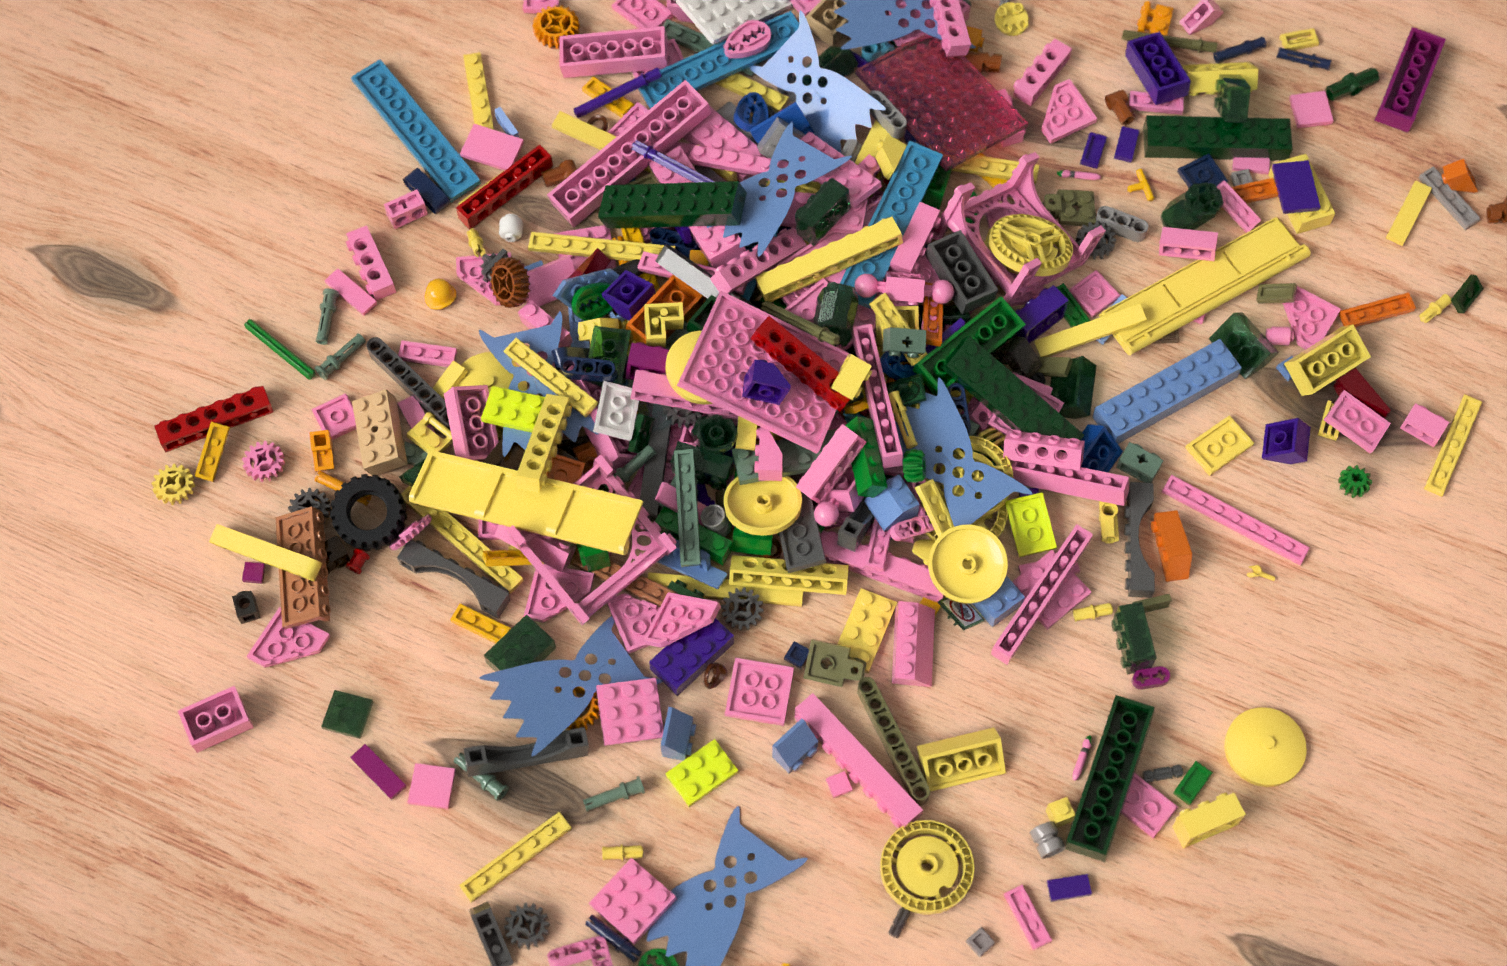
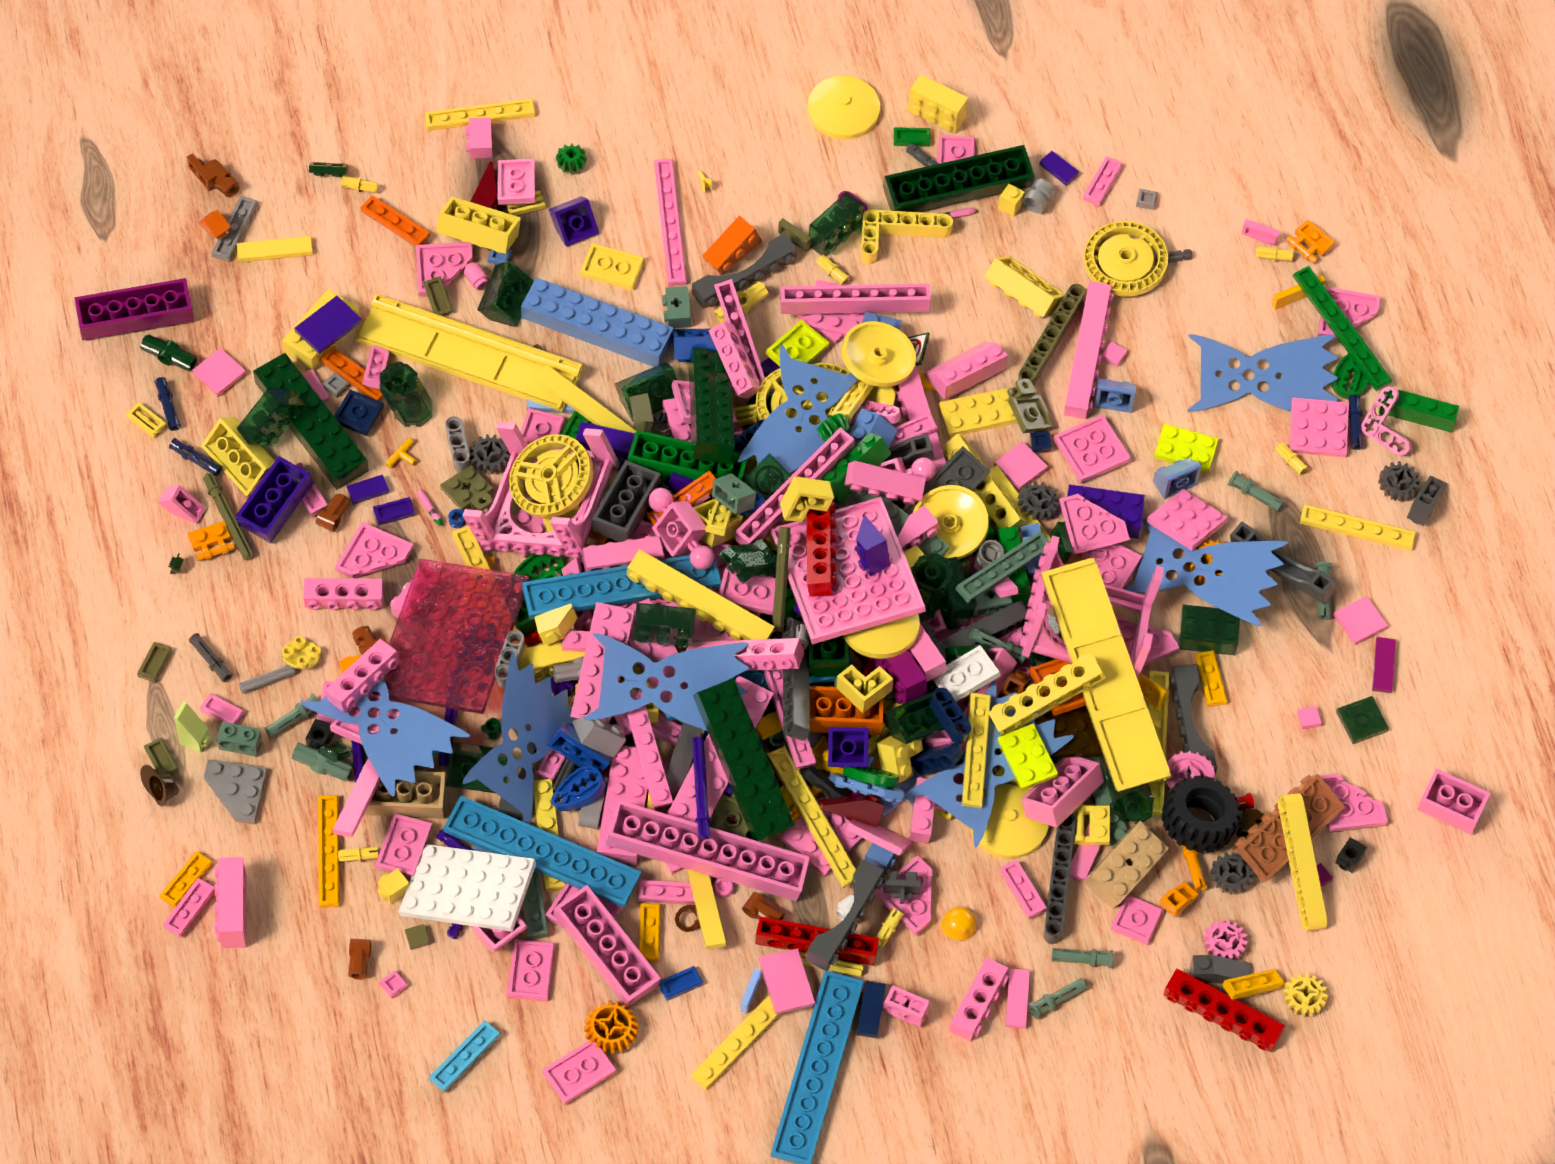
camera: 130 degrees left, 5 degrees down
green axle [244,319,316,380] -> none
light yellow tile [433,361,468,400] -> none
dark orange gear [490,257,531,308] -> none
dark purple axle [573,67,662,118] -> none
reddish brown piece [704,663,727,689] -> none
bright pink piece [724,20,771,58] -> none
light yellow pin [888,391,918,449] -> none
bright pink brick [1159,227,1218,261] -> none
none -> blue bush [448,509,466,528]
none -> blue tile [659,966,703,1001]
none -> dark grey arch [806,859,885,971]
none -> light yellow beam [861,210,953,264]
none -> bright pink tile [994,441,1048,490]
none -> dark grey slope [1190,955,1251,983]
none -> bright pink tile [1297,706,1321,729]

